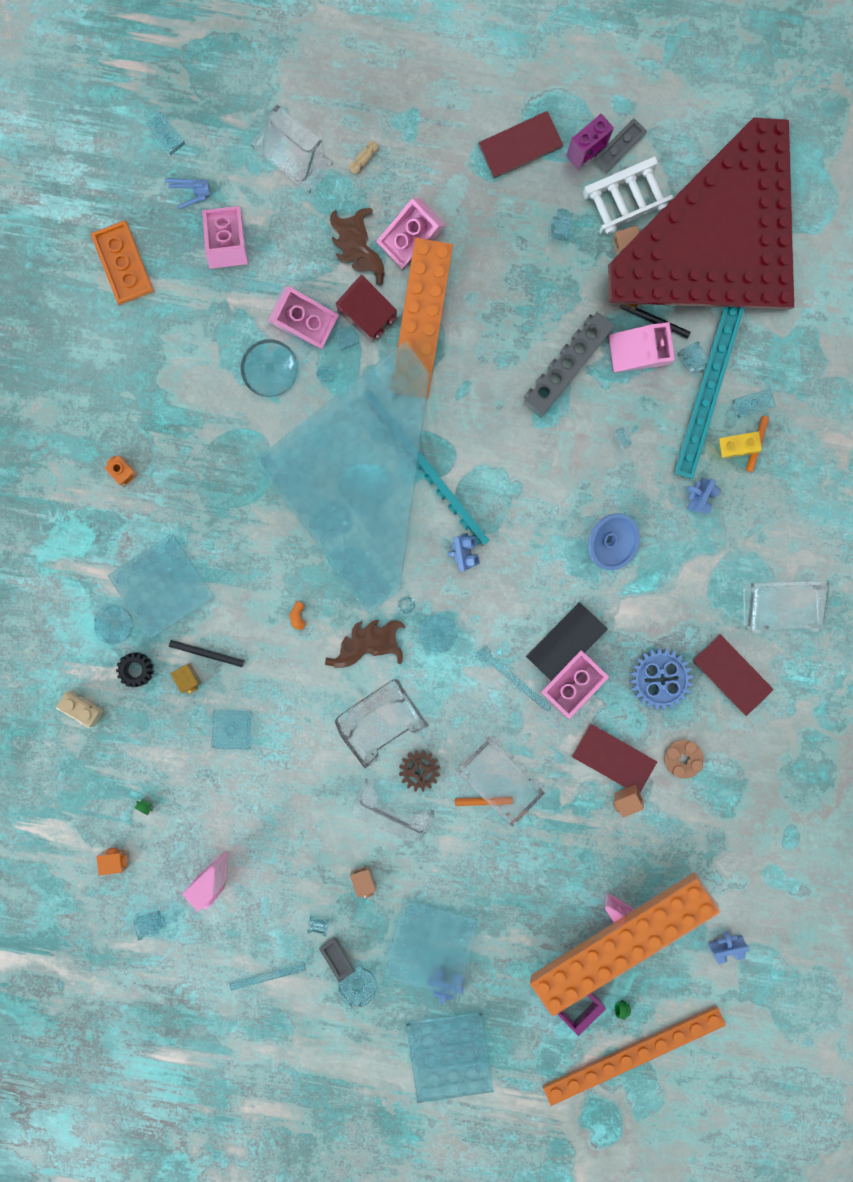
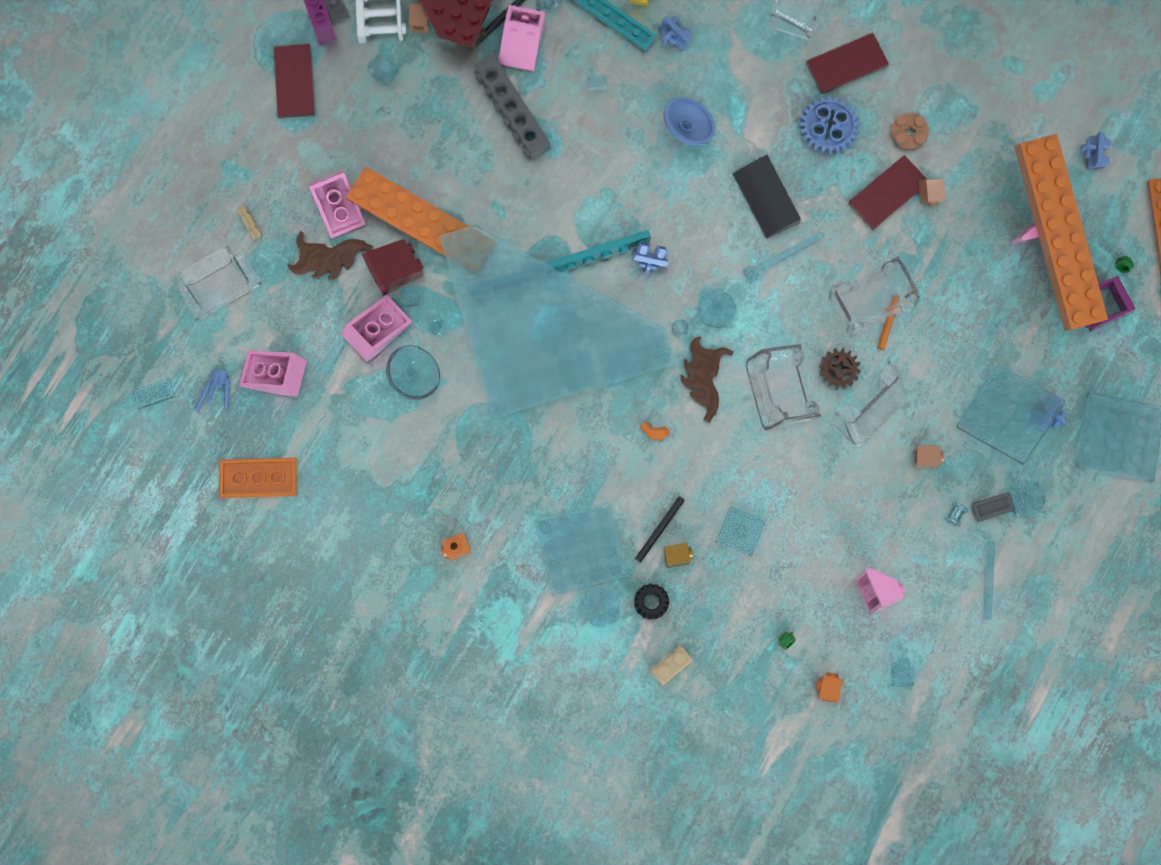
camera: 70 degrees left, 10 degrees down
bright pink slope [541,650,609,719] -> none

